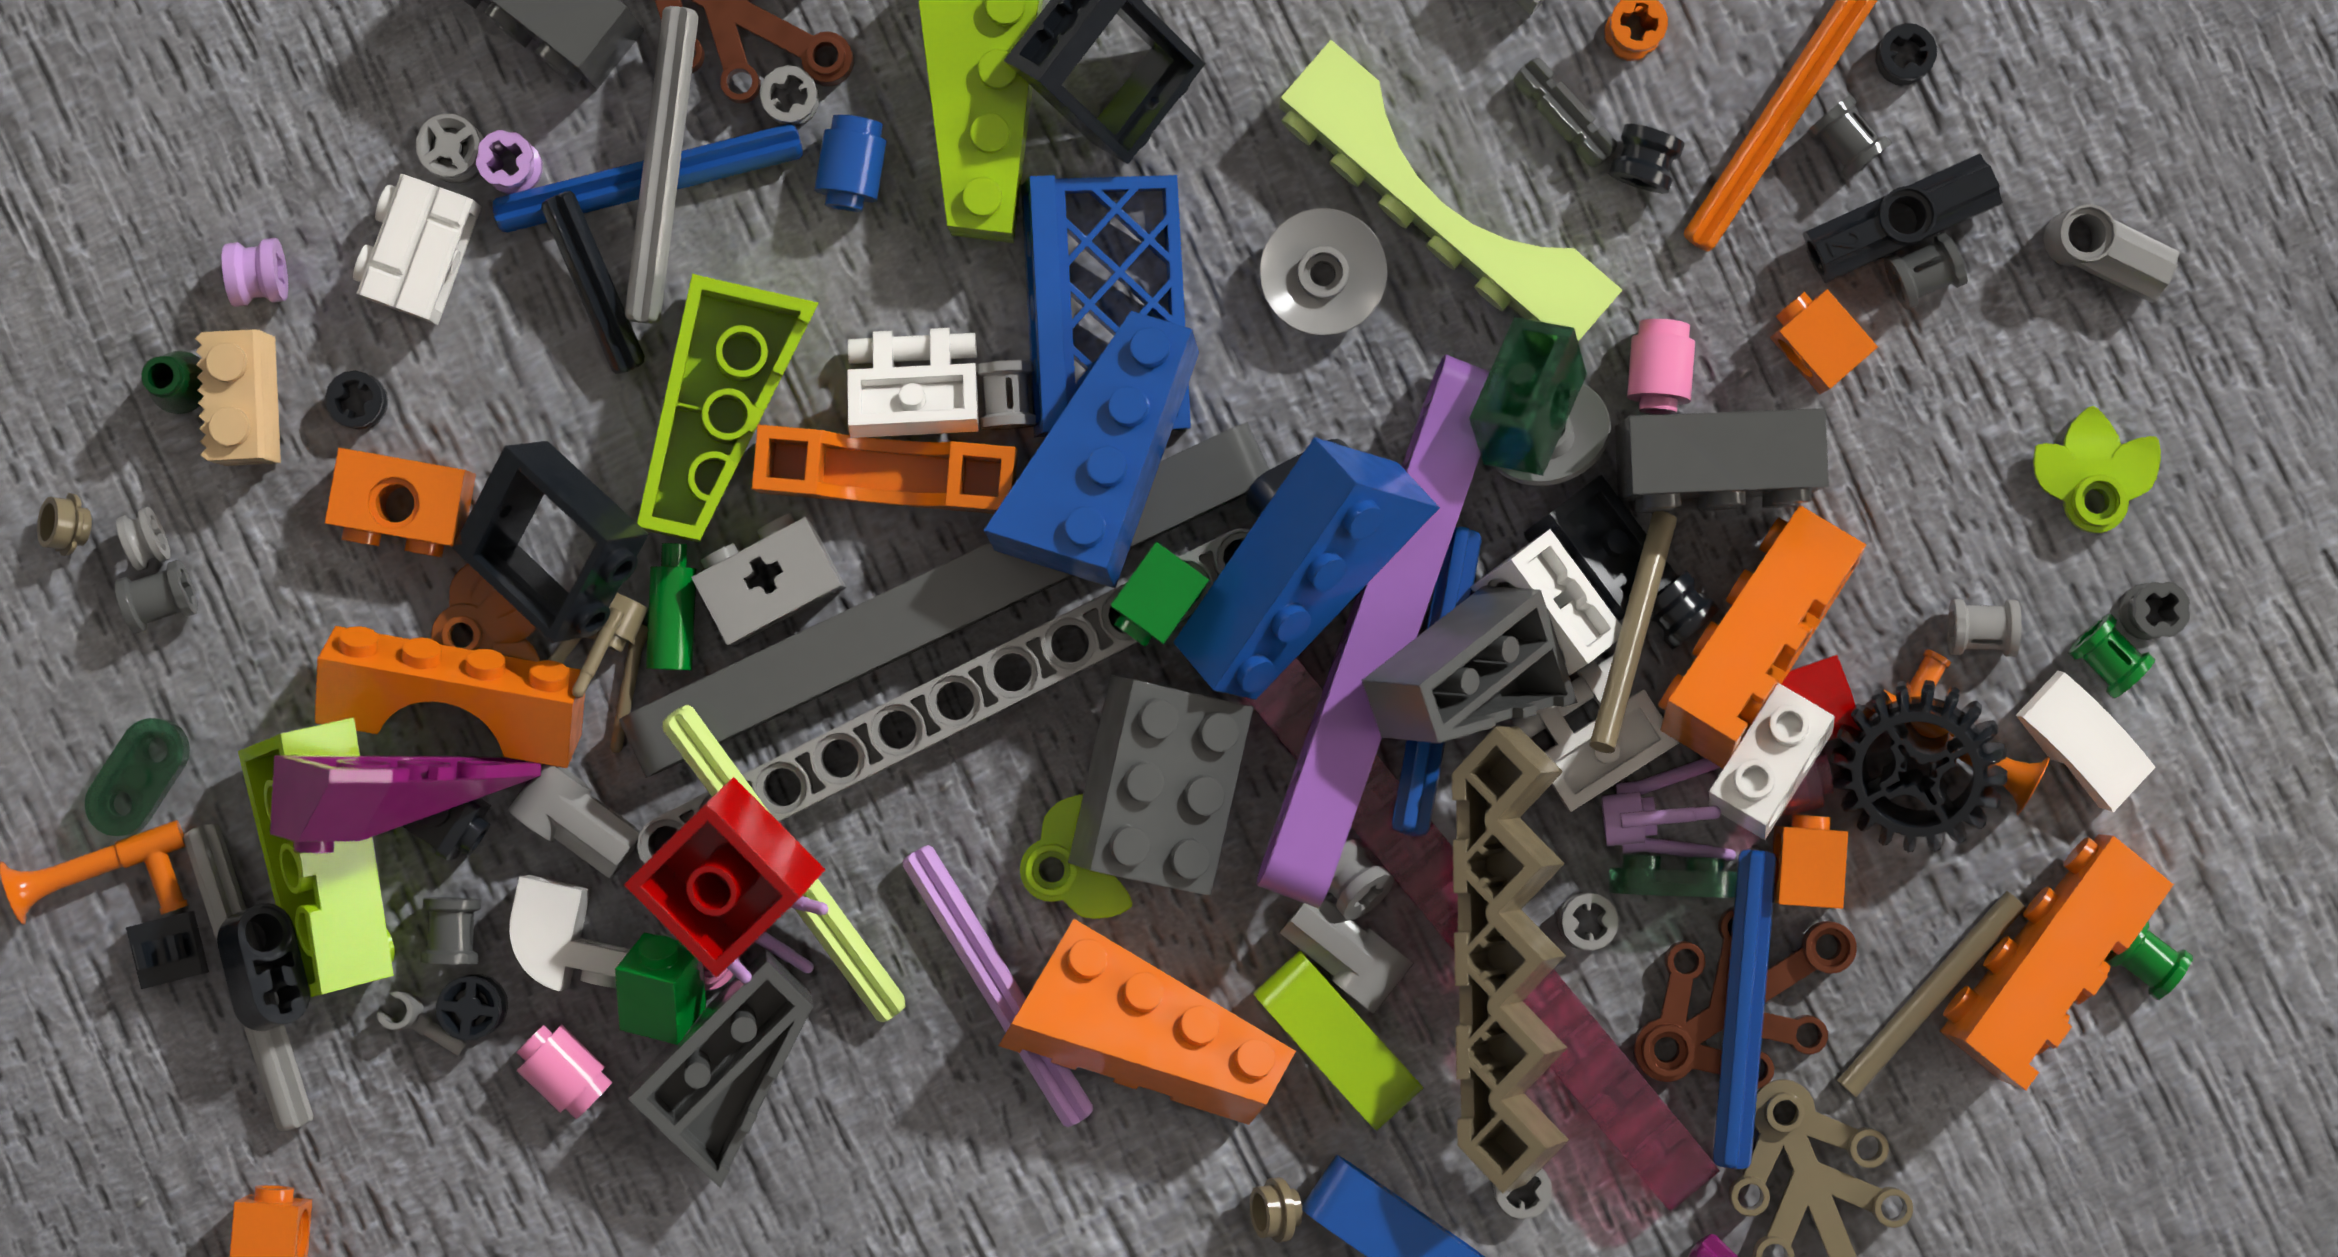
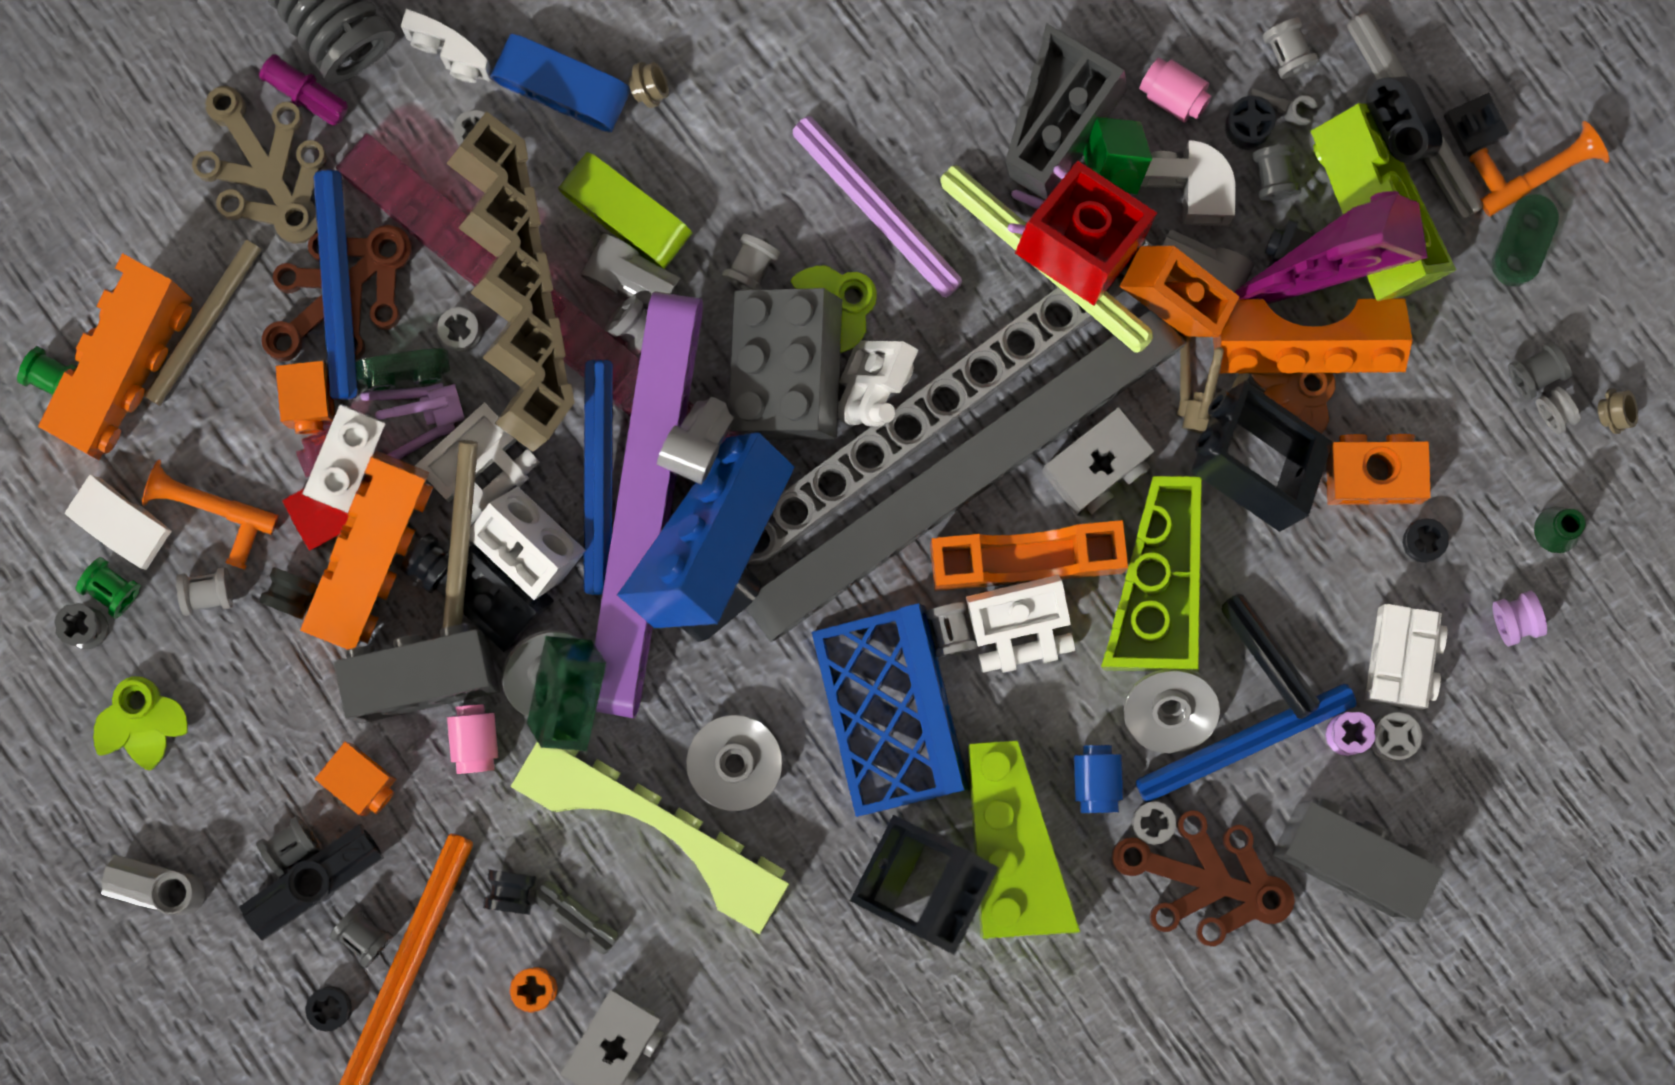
camera: 170 degrees right, 5 degrees down
tan brick [195,329,281,466] -> none
light grey axle [625,6,698,324] -> none
green cylinder [646,543,697,671] -> none
blue wedge [984,311,1199,588] -> none
orange wedge [998,919,1296,1125] -> none
green brick [1110,542,1209,647] -> none
dark grey wedge [1362,586,1578,743] -> none
black gear [1831,680,2008,853] -> none
none -> pearl dark grey wheel [258,567,317,620]
none -> light grey piece [657,397,734,484]
none -> light grey bush [722,234,780,290]
none -> white plate [838,340,918,427]
none -> orange brick [1119,246,1239,338]
none -> light grey dish [1124,669,1220,754]
none -> light grey bush [1263,18,1319,79]

